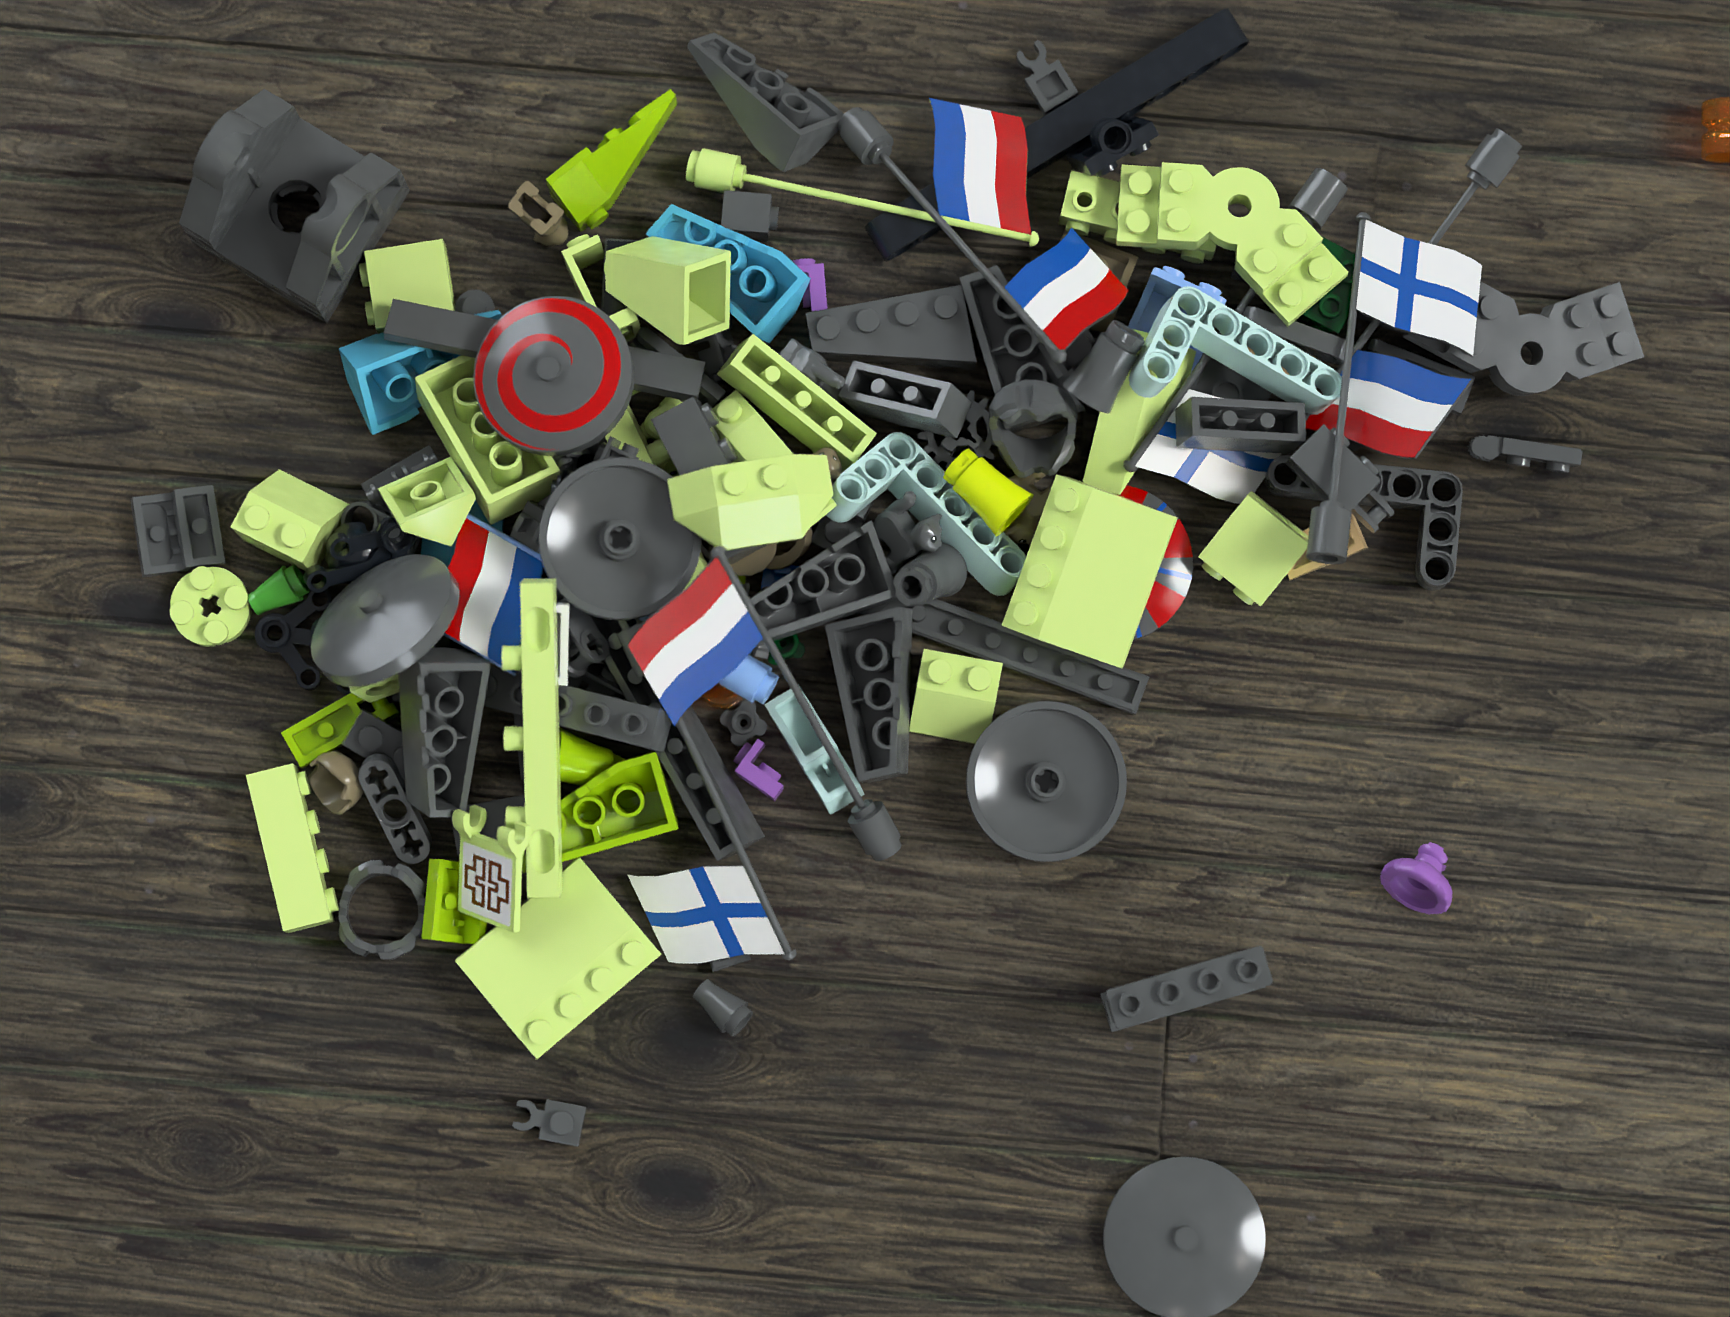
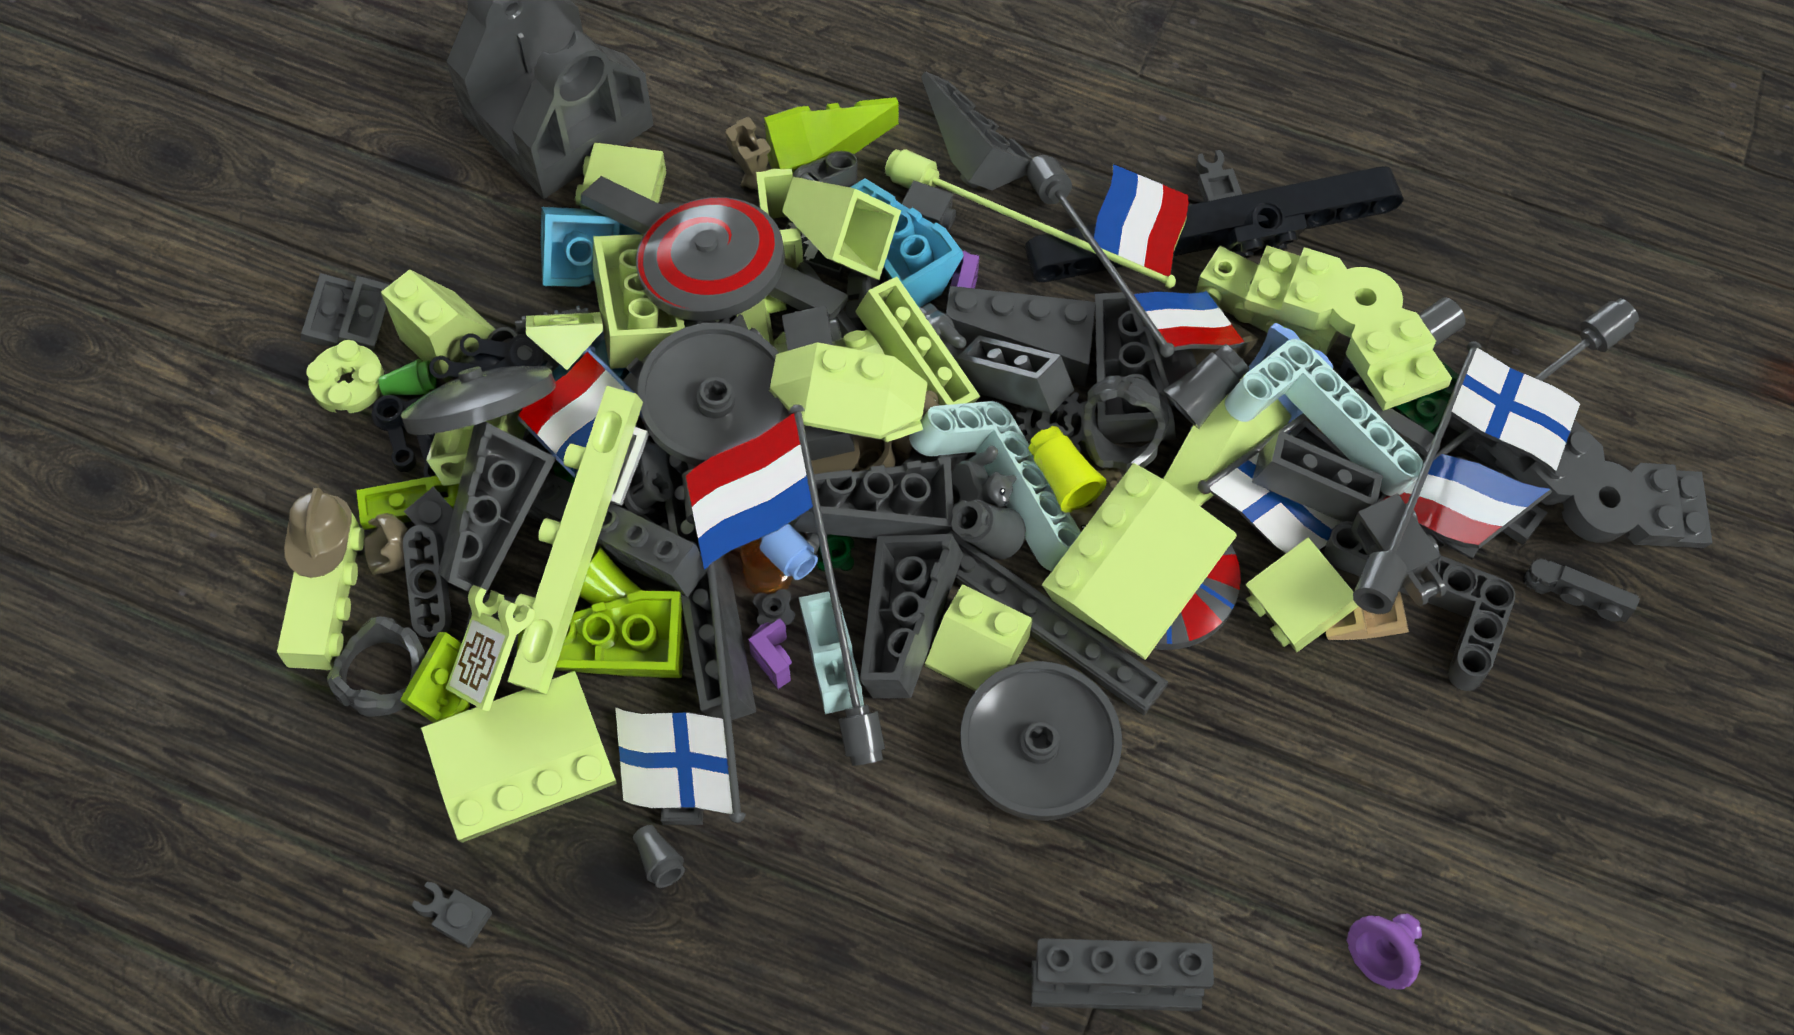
camera: 20 degrees right, 20 degrees down
none -> dark tan piece [284,488,352,578]
none -> dark grey piece [793,151,857,187]

